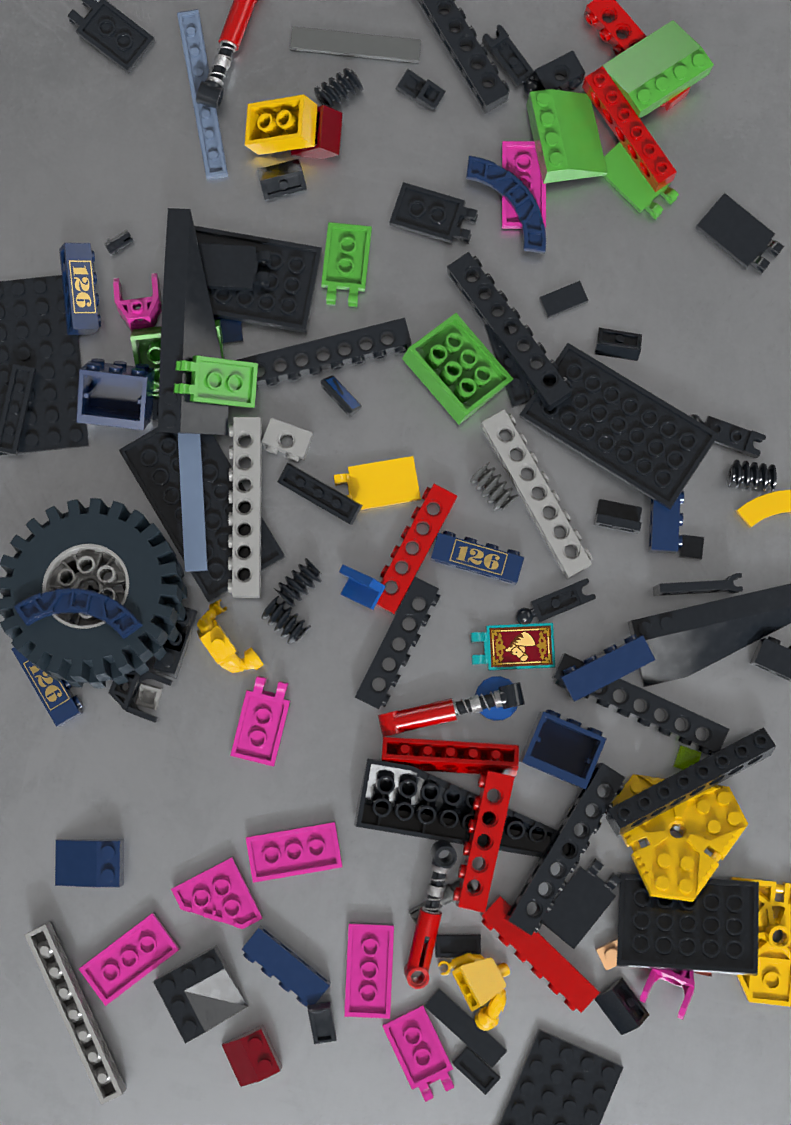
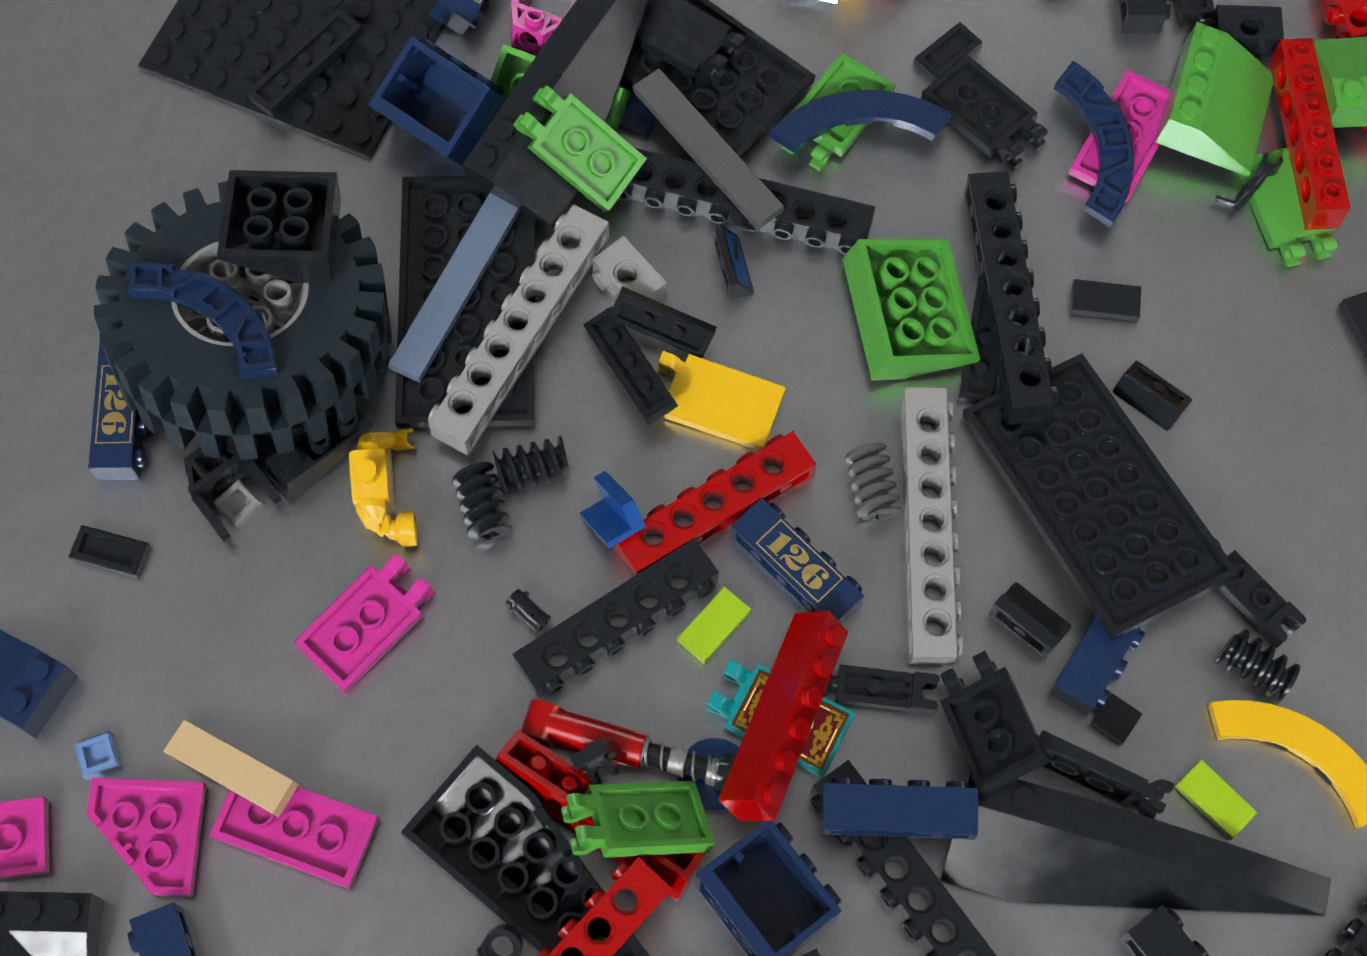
camera: 30 degrees right, 15 degrees down
none -> black tile [69,525,151,579]
none -> medium blue tile [73,731,122,780]
none -> tan tile [163,720,299,817]
none -> black slope [217,170,341,283]
none -> black pin [505,589,551,634]
none -> bright green tile [561,781,715,858]
none -> black tile [569,738,620,785]
none -> black tile [608,286,717,358]
none -> dark grey tile [633,69,784,230]
none -> lime tile [677,586,752,664]
none -> red brick [718,611,848,821]
none -> dark blue tile [770,90,952,155]
none -> black tile [913,22,982,82]
none -> black tile [940,650,1050,796]
none -> lime tile [1174,759,1258,840]
none -> black piece [1214,153,1283,214]

